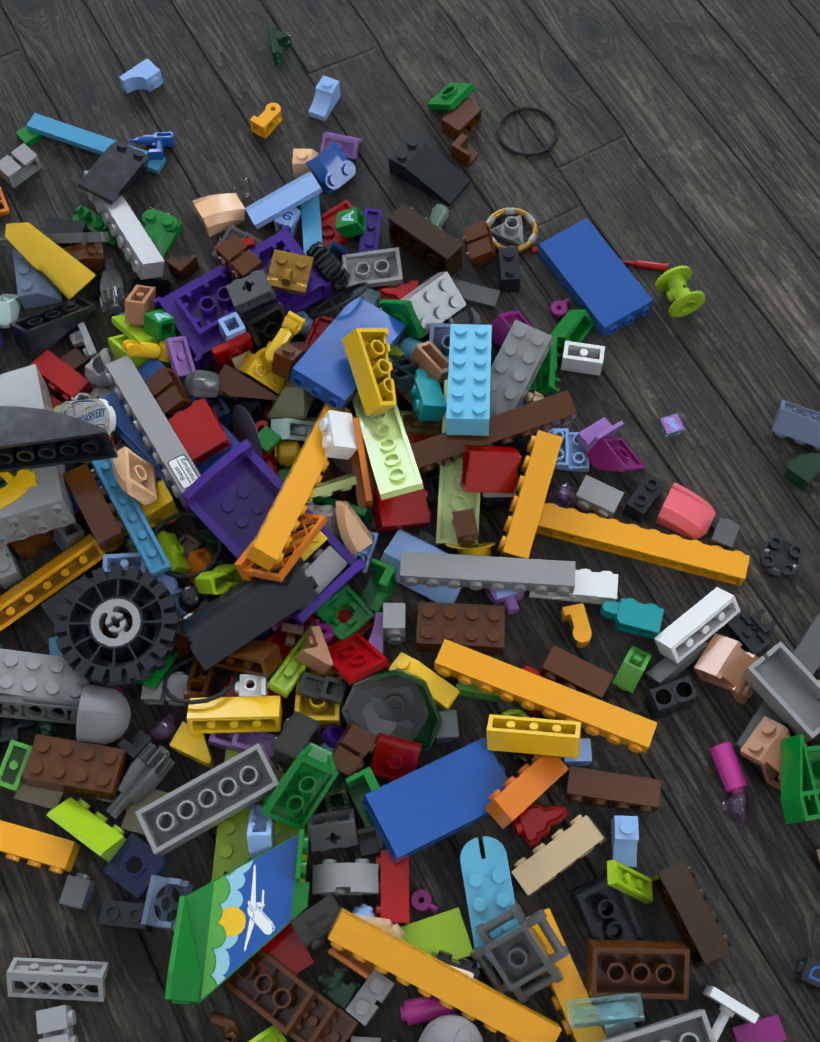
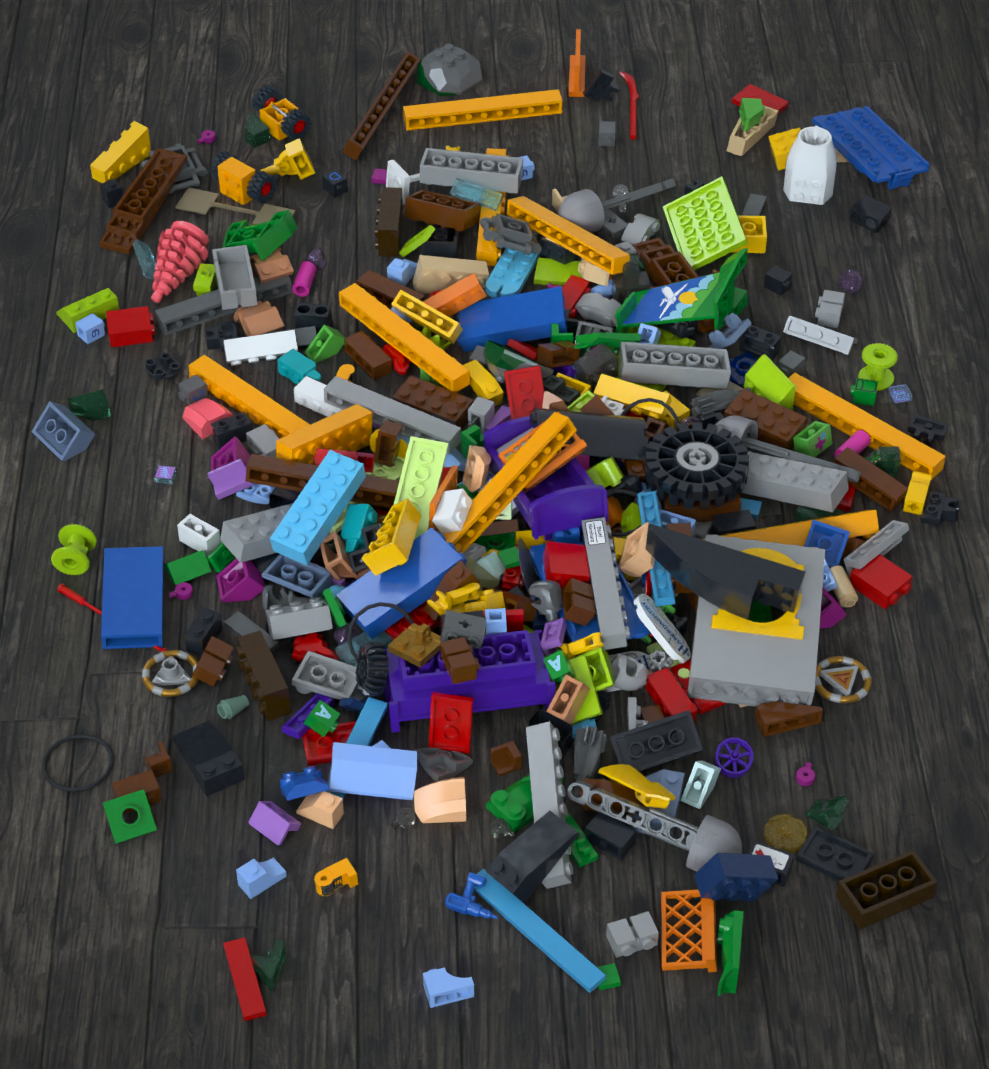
camera: 155 degrees left, 20 degrees down
none -> red tile [223,937,266,1021]

